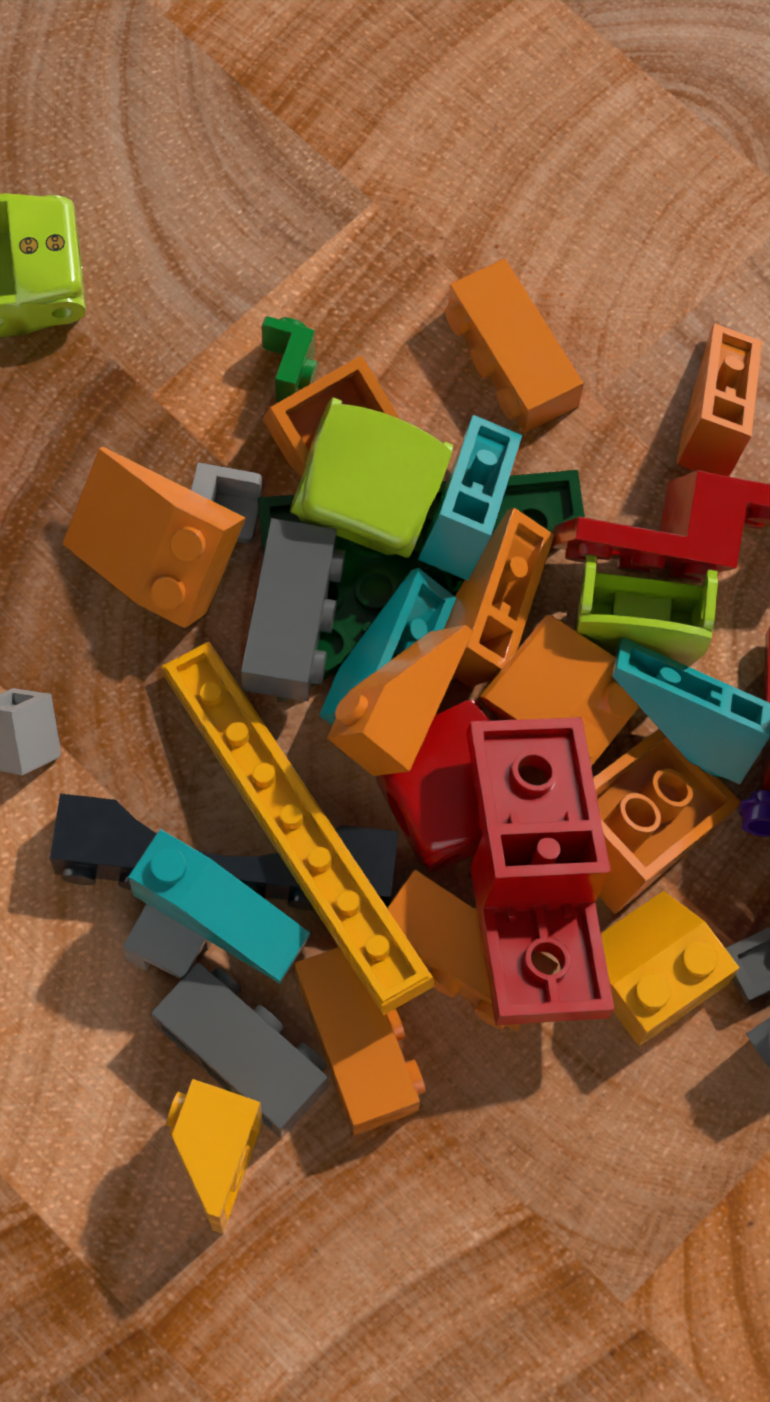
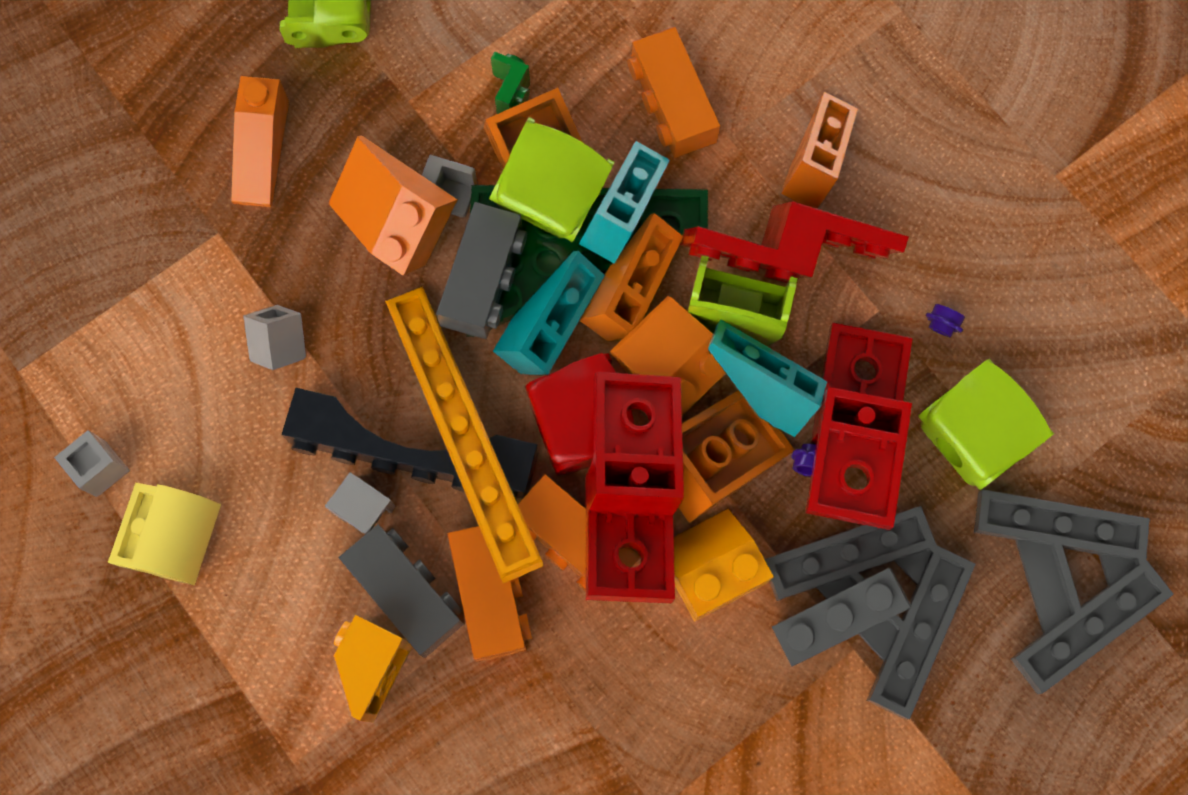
camera: 10 degrees right, 5 degrees up
teal slope [128,829,310,984] -> none
orange slope [327,625,473,776] -> none

